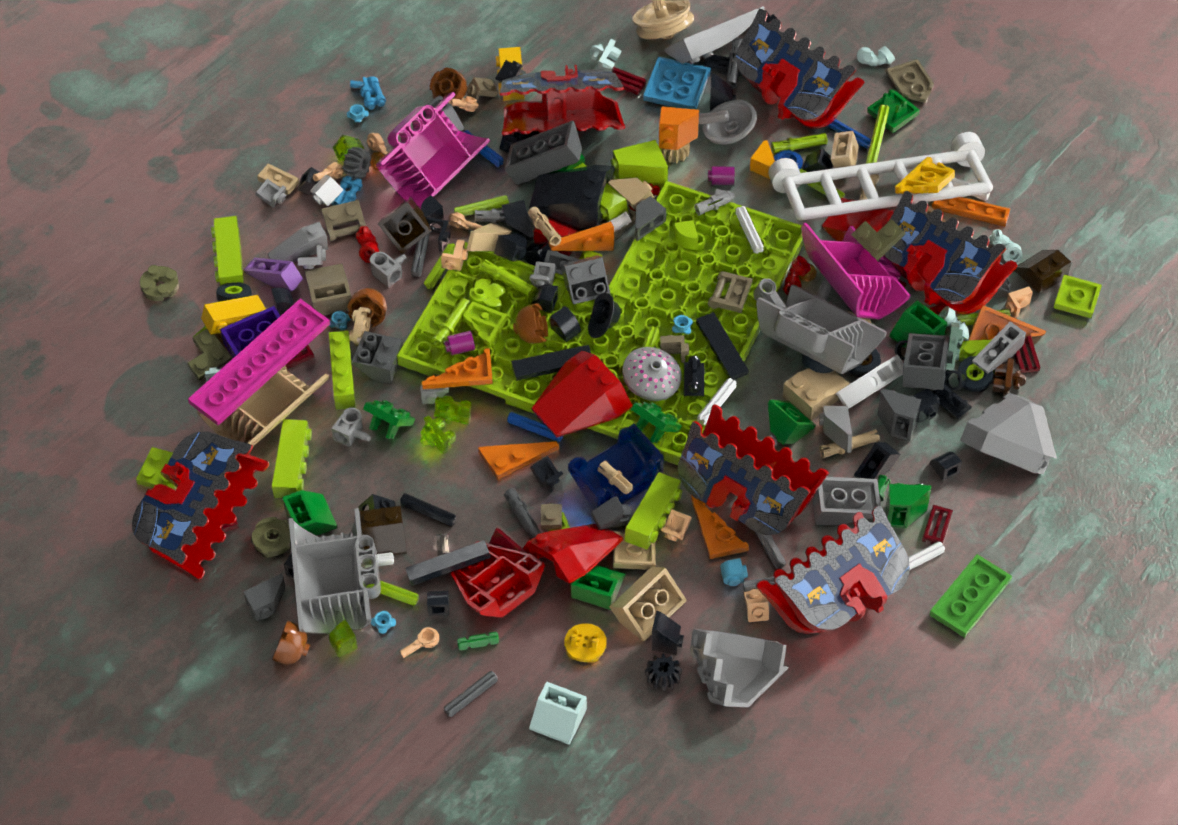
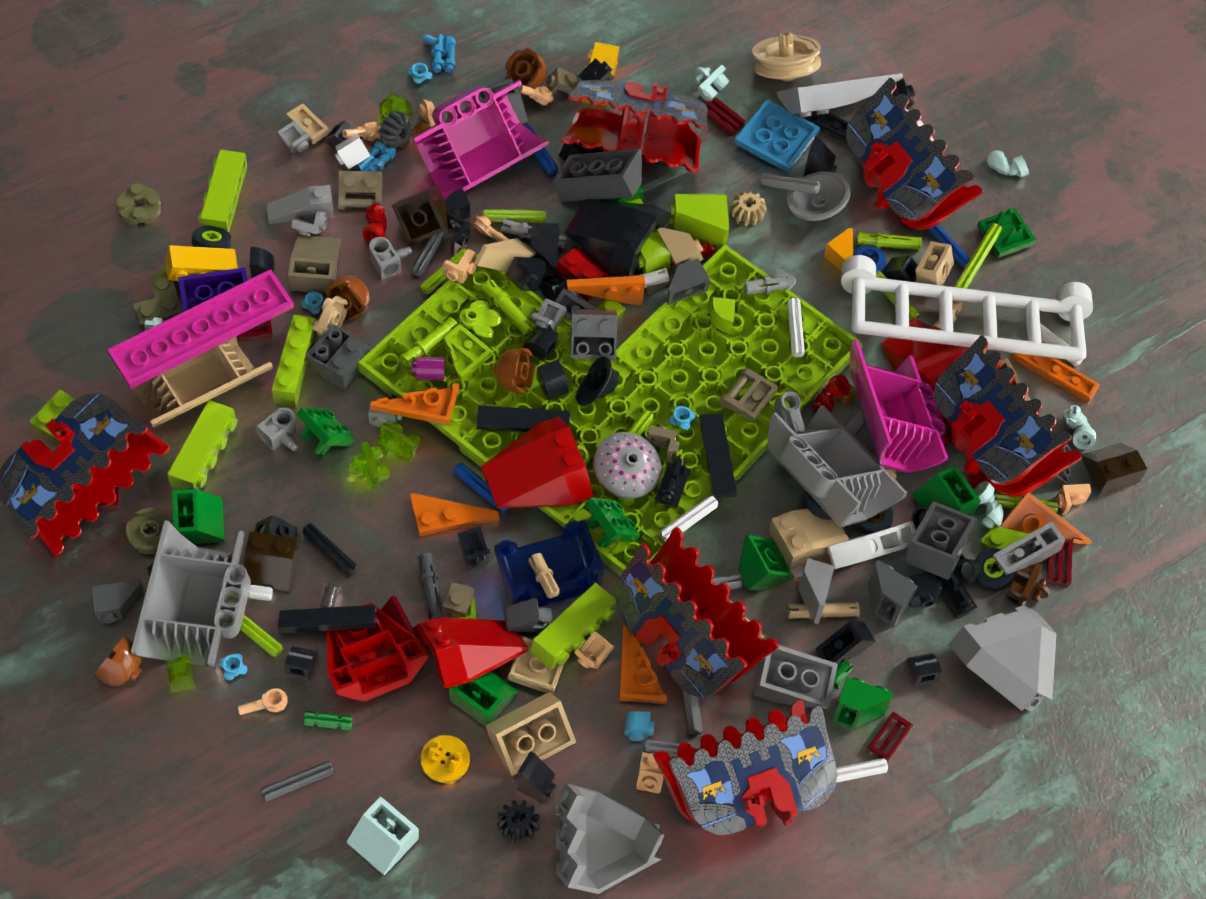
camera: 10 degrees right, 5 degrees up
medium lavender slope [243,257,303,292] -> none
tan pin [528,207,561,246] -> none
orange slope [659,107,699,150] -> none
magenta brick [708,166,735,185] -> none
dark grey pin [726,38,743,89] -> none
olive plate [851,219,906,261] -> none
dark tan tile [885,59,934,103] -> none
yellow wing [895,157,955,194] -> none
bright green plate [929,554,1012,638] -> none
sand green wing [946,322,963,371] -> none
lime plate [1054,275,1102,319] -> none

